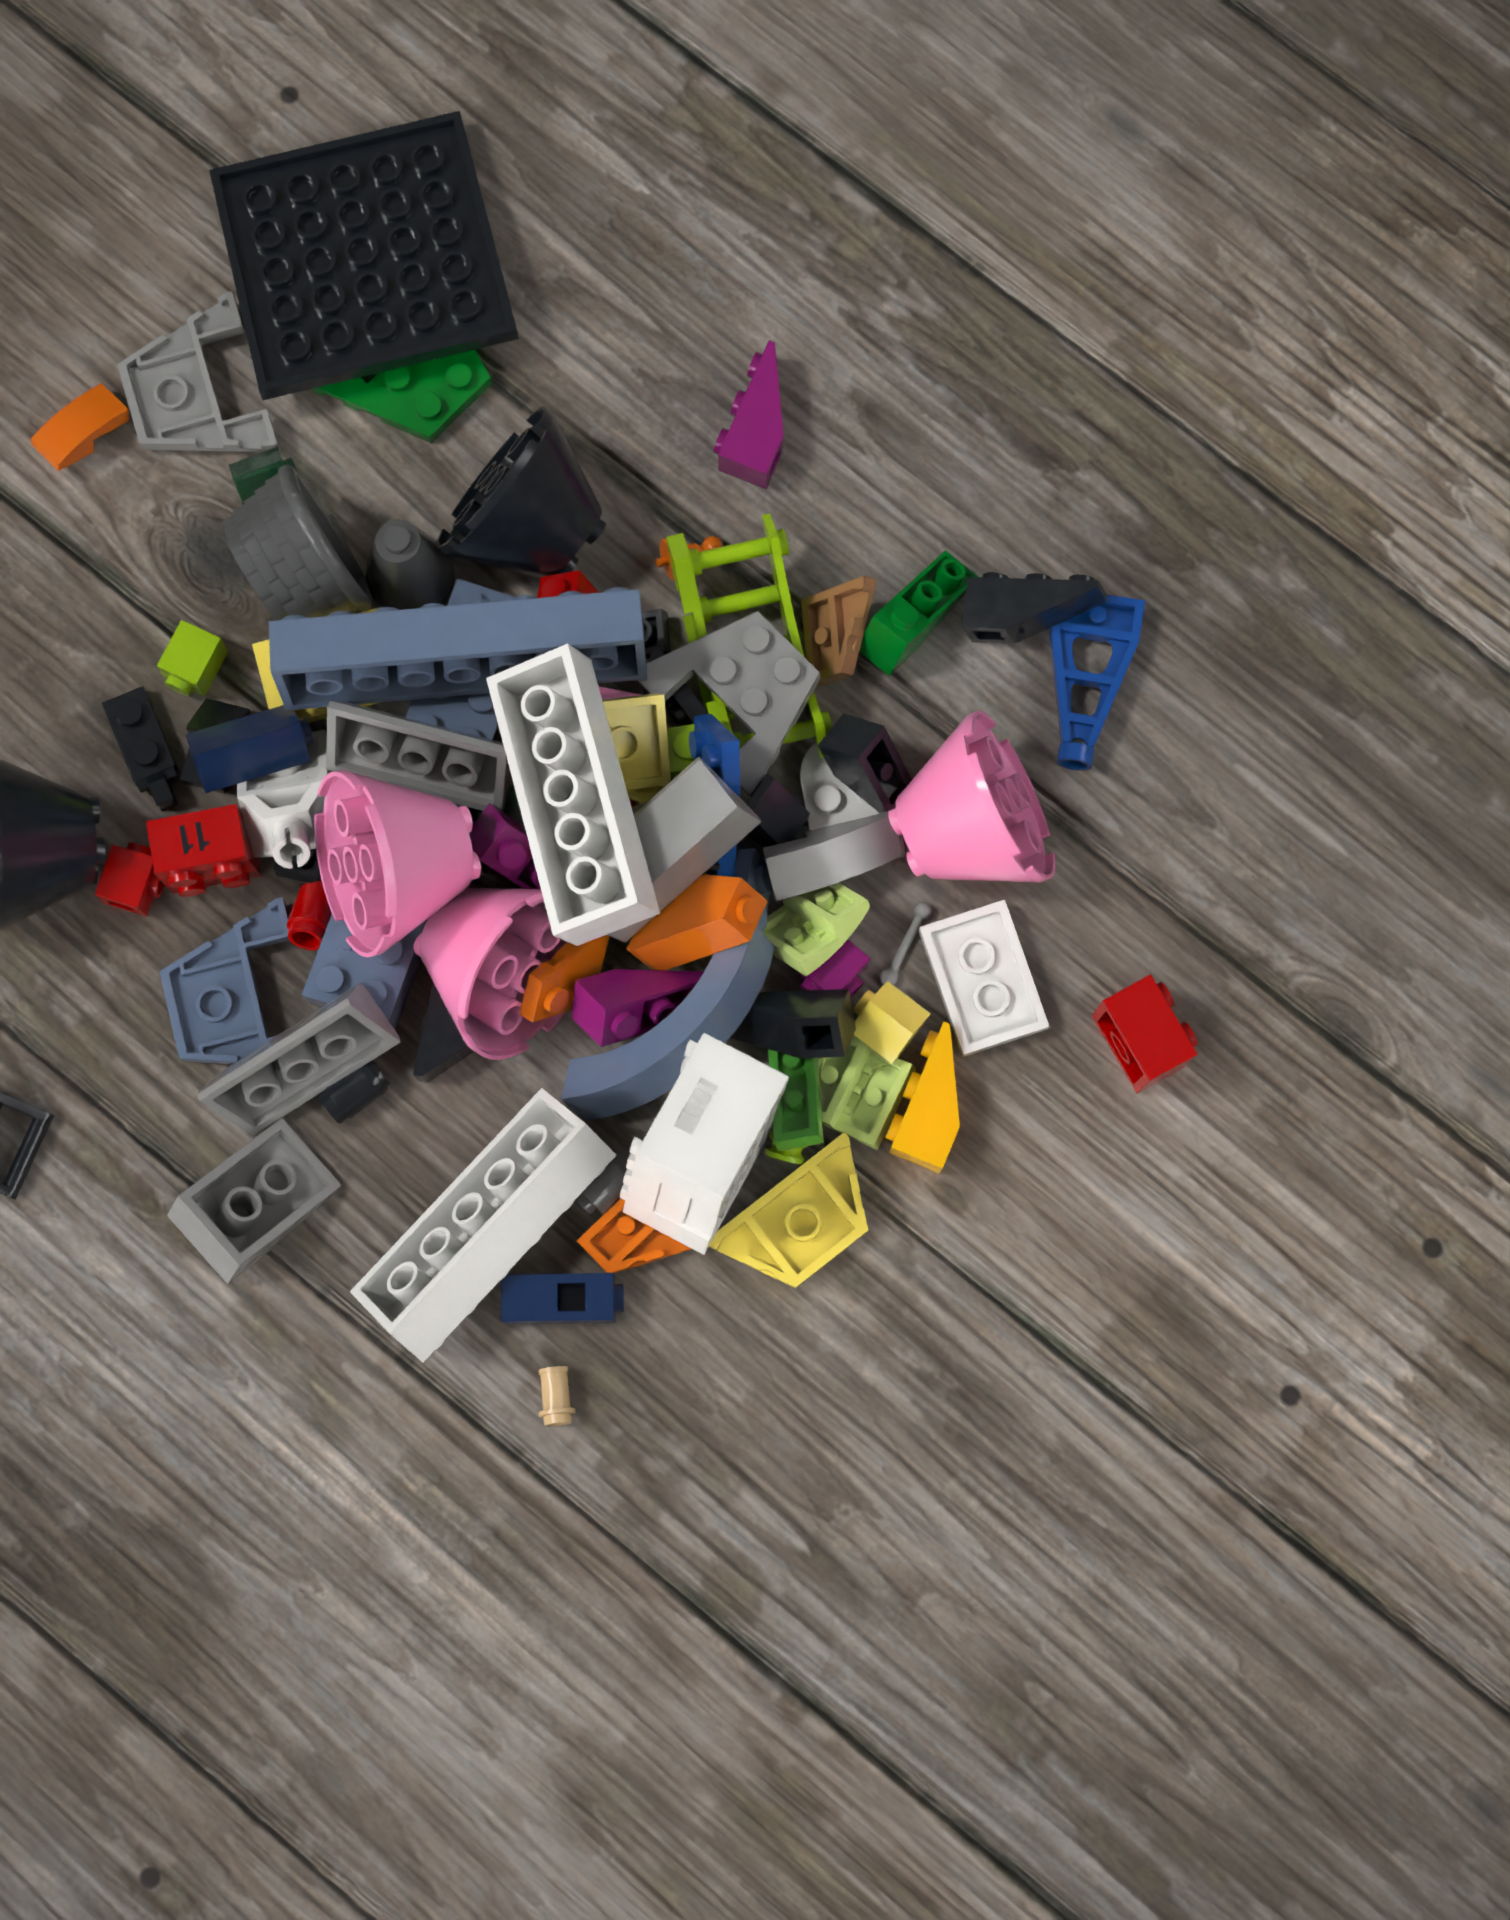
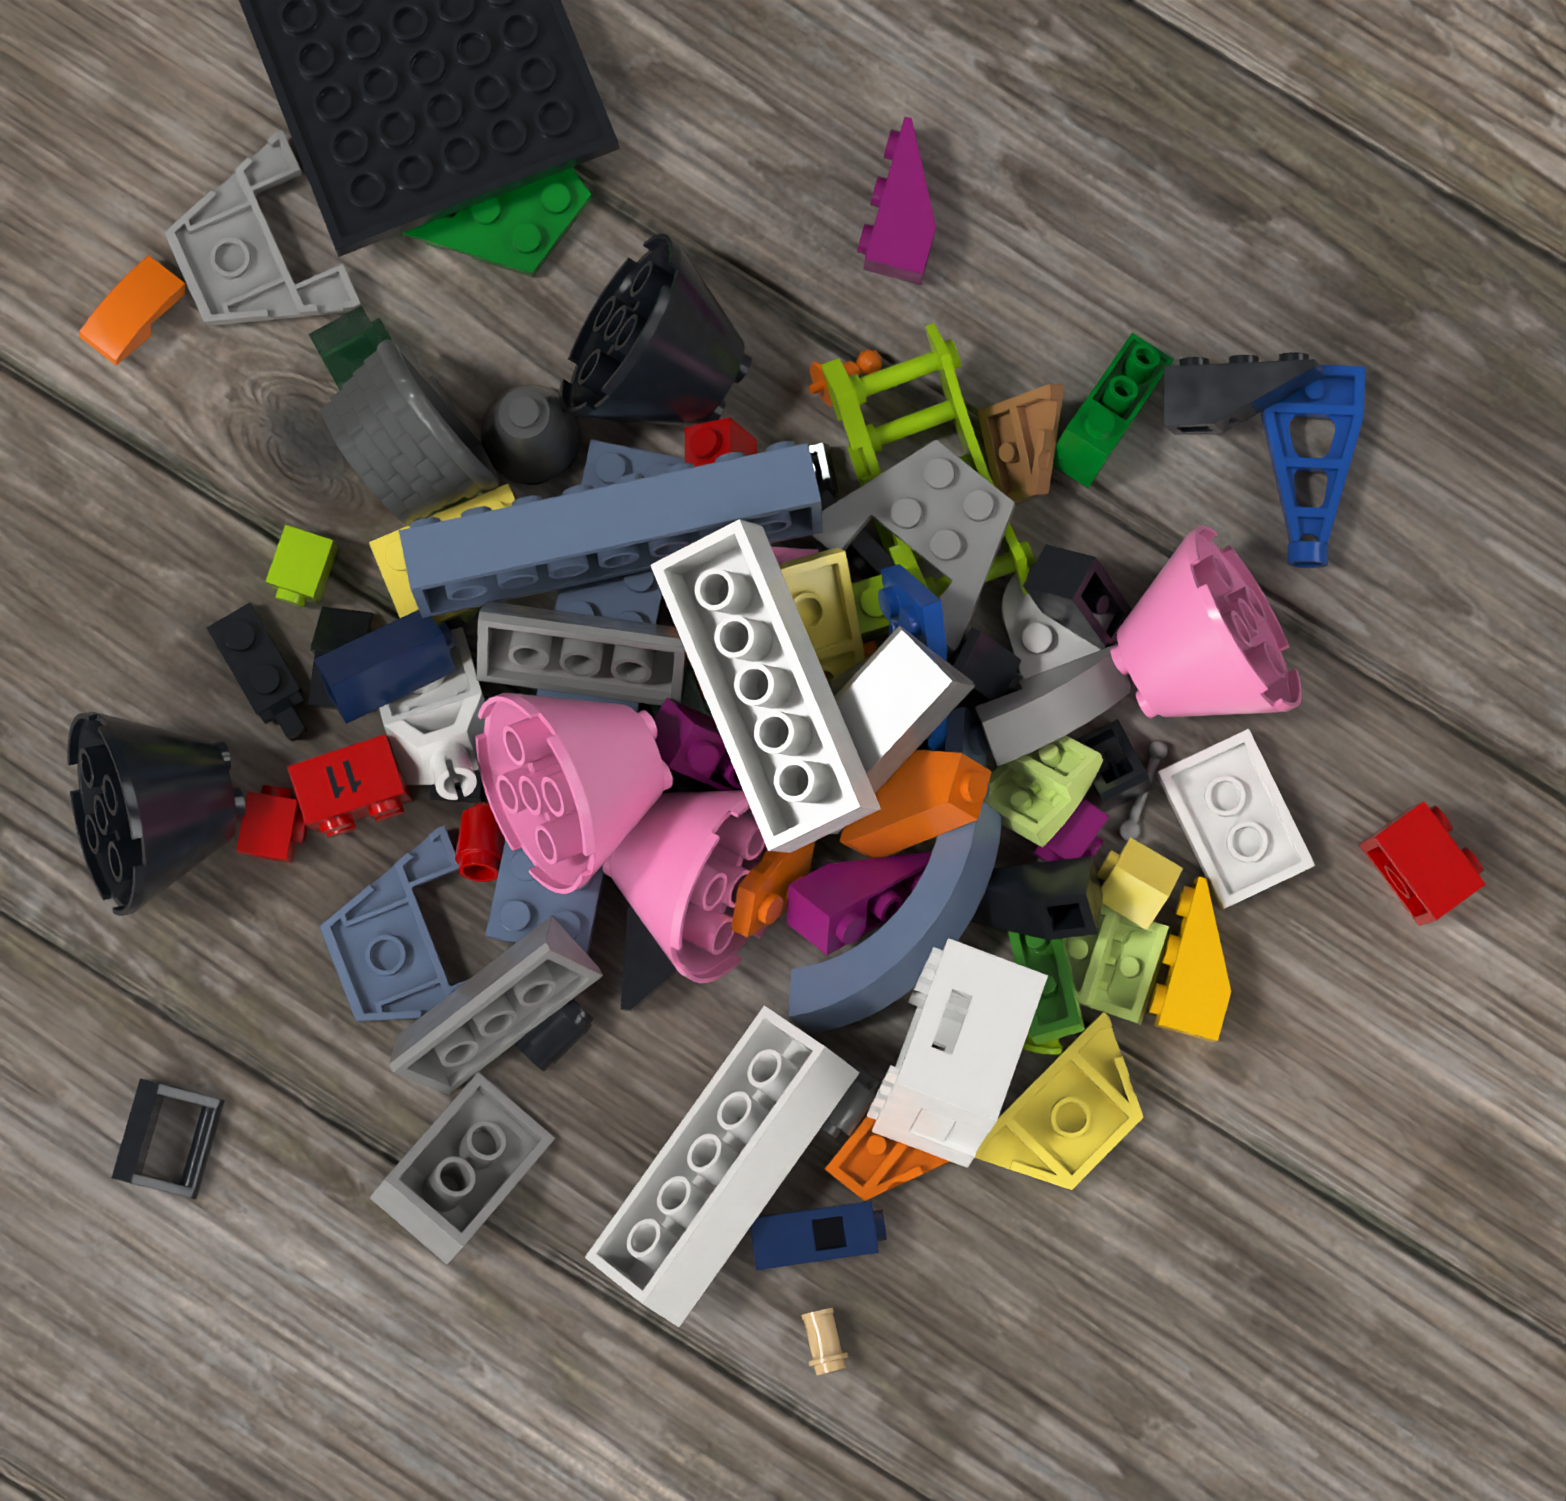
camera: 10 degrees left, 5 degrees up
none -> black slope [1076,719,1153,811]

